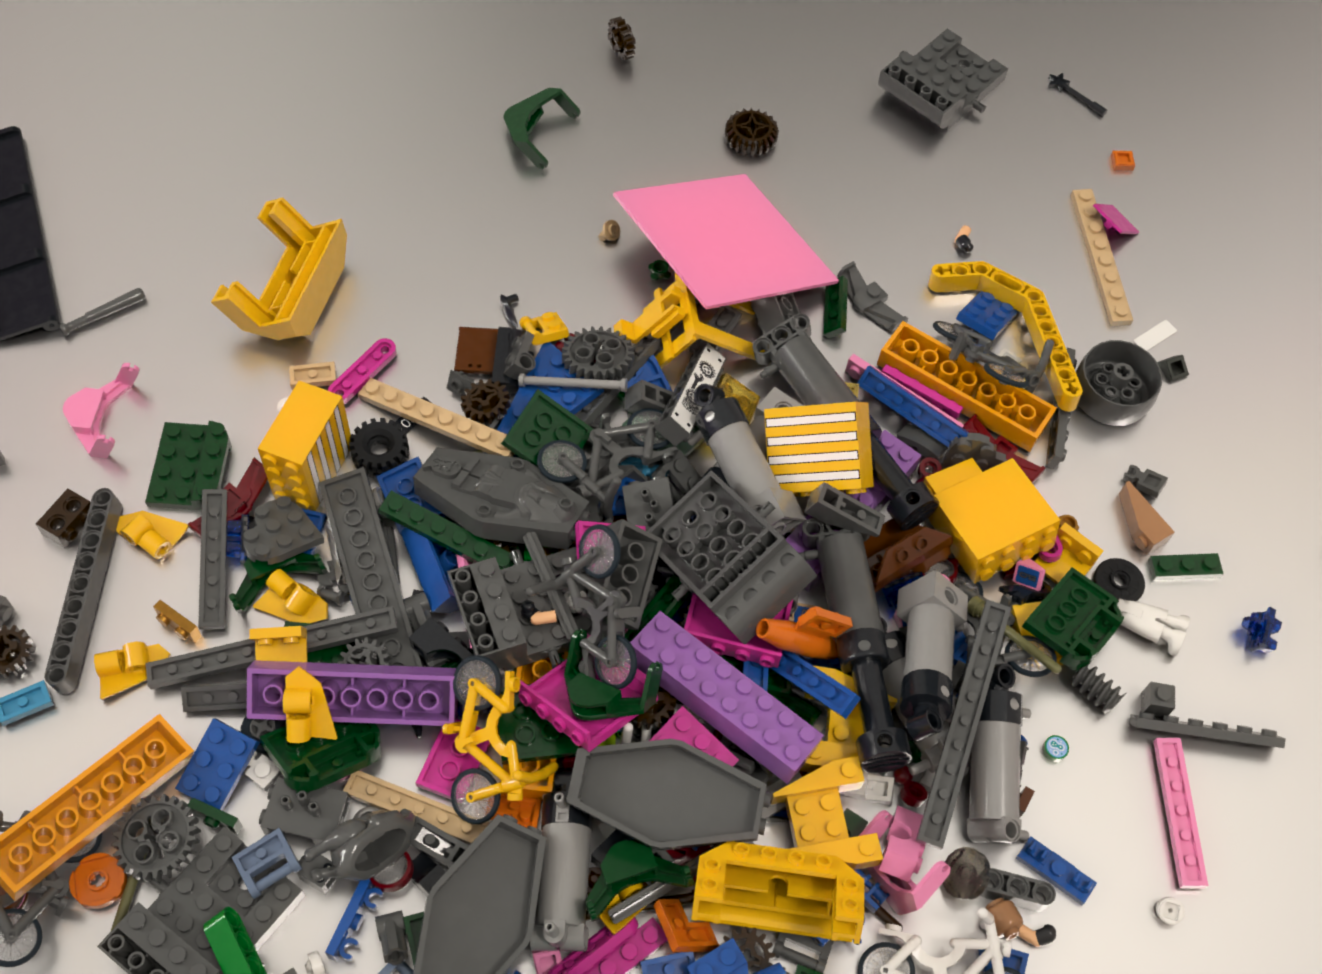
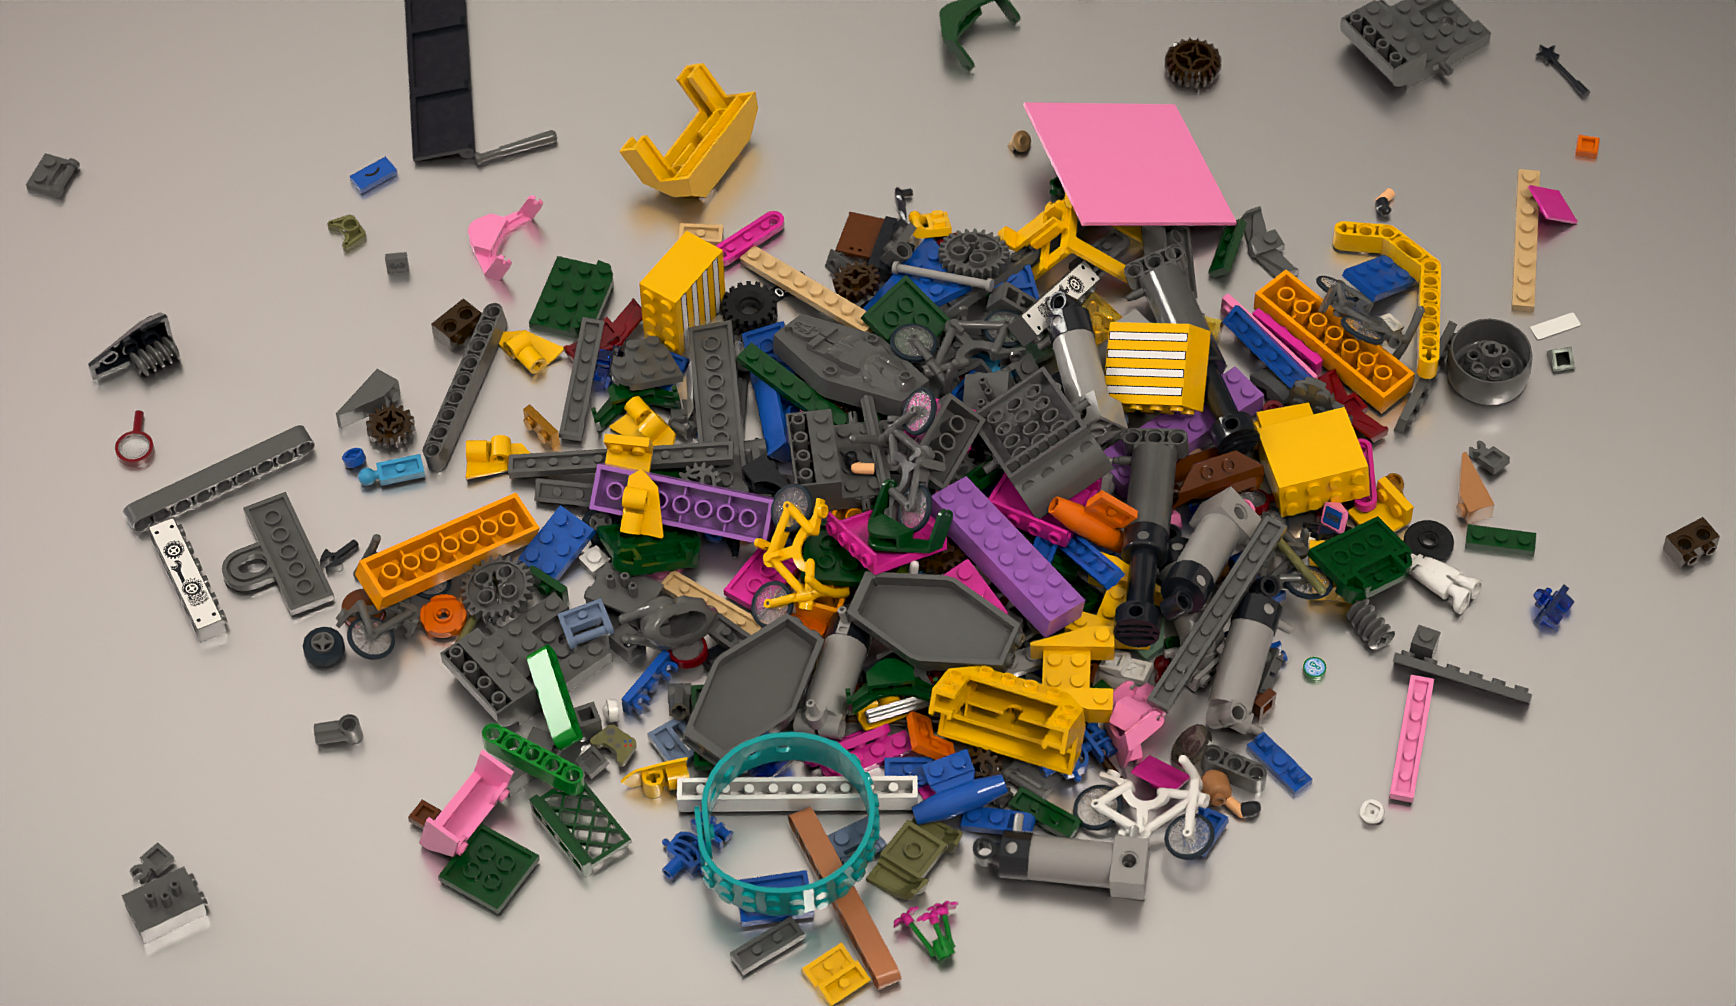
camera: 20 degrees right, 5 degrees down
dark grey slope [804,482,885,537] -> none
none -> dark pink piece [1131,755,1190,789]

